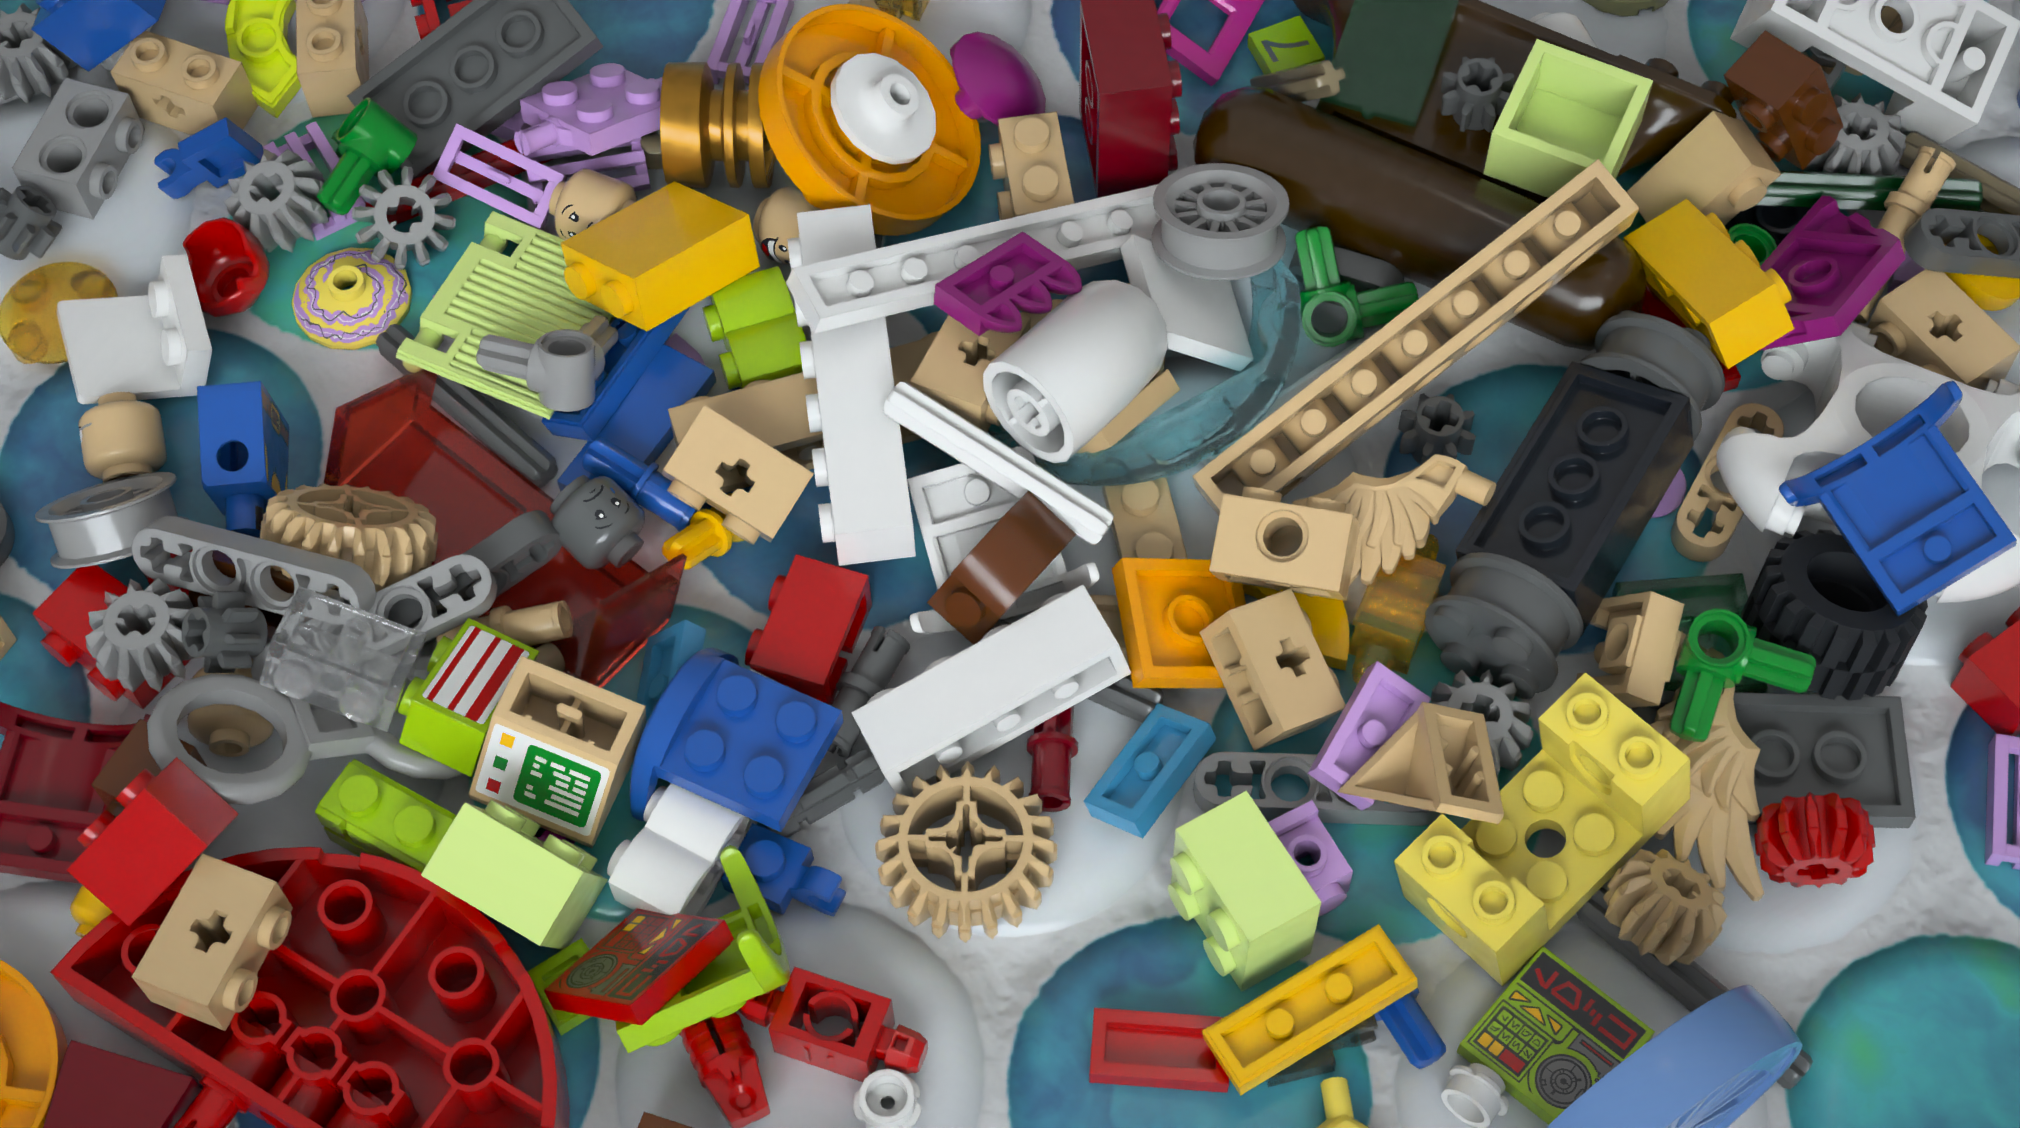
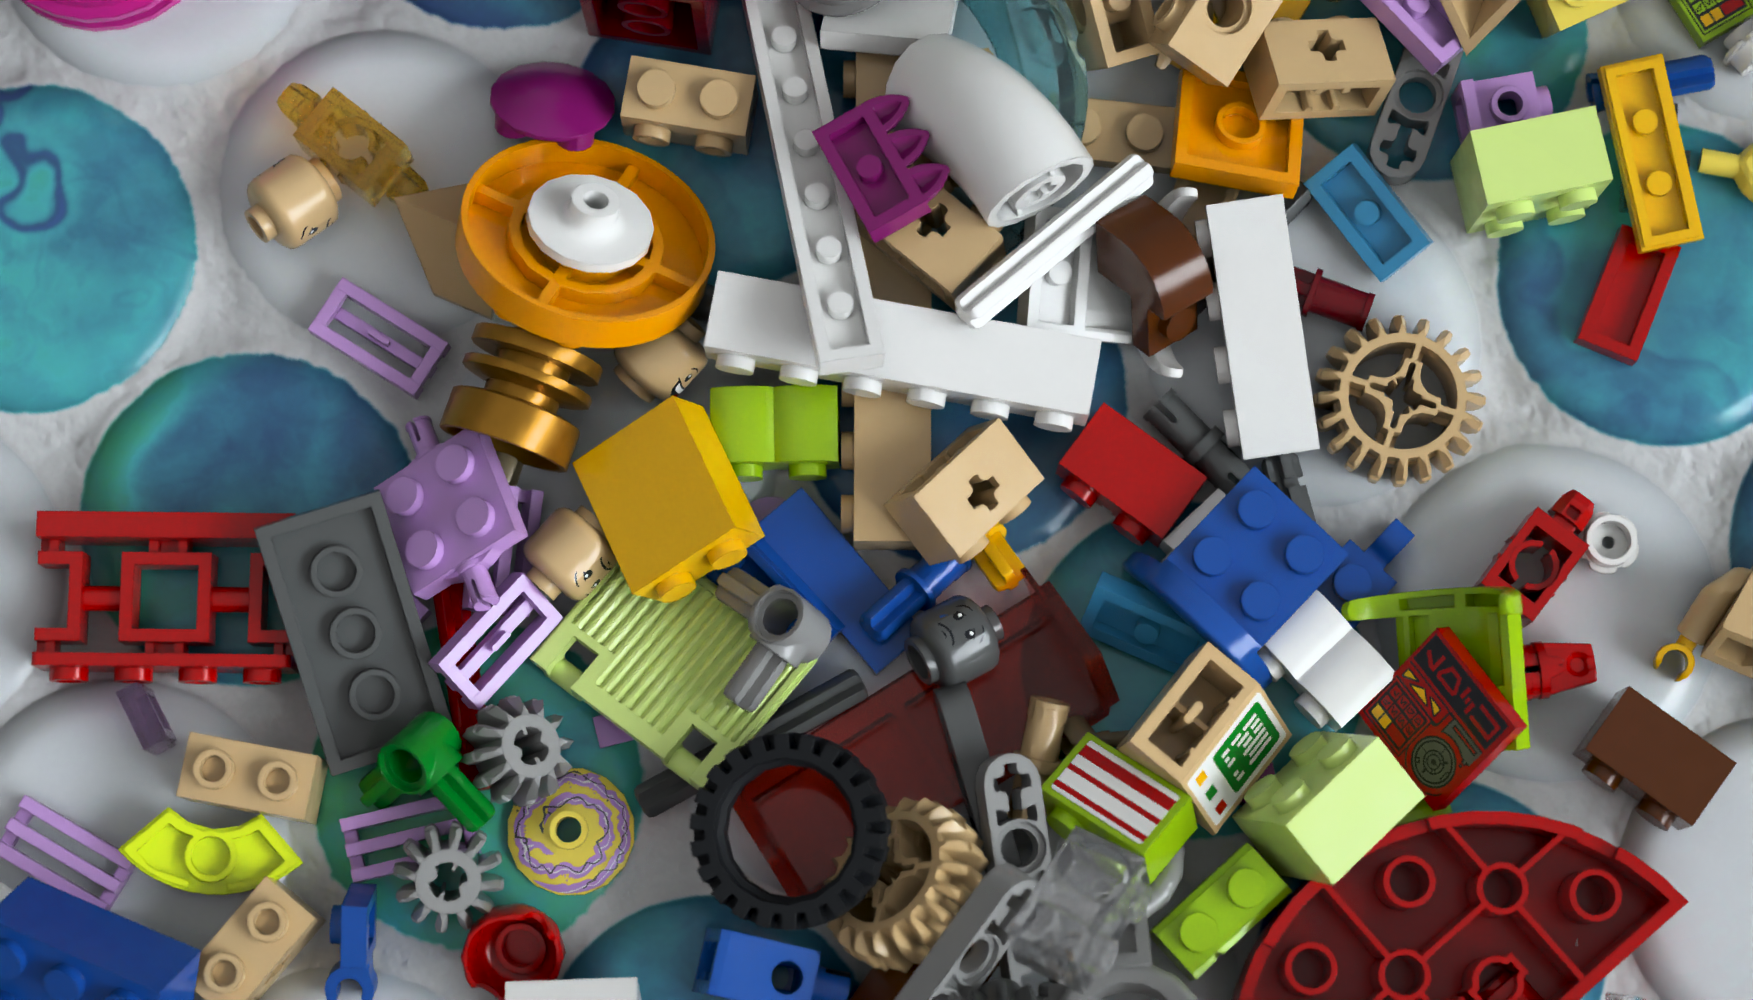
camera: 75 degrees left, 20 degrees up
none -> black tyre [689,733,891,930]

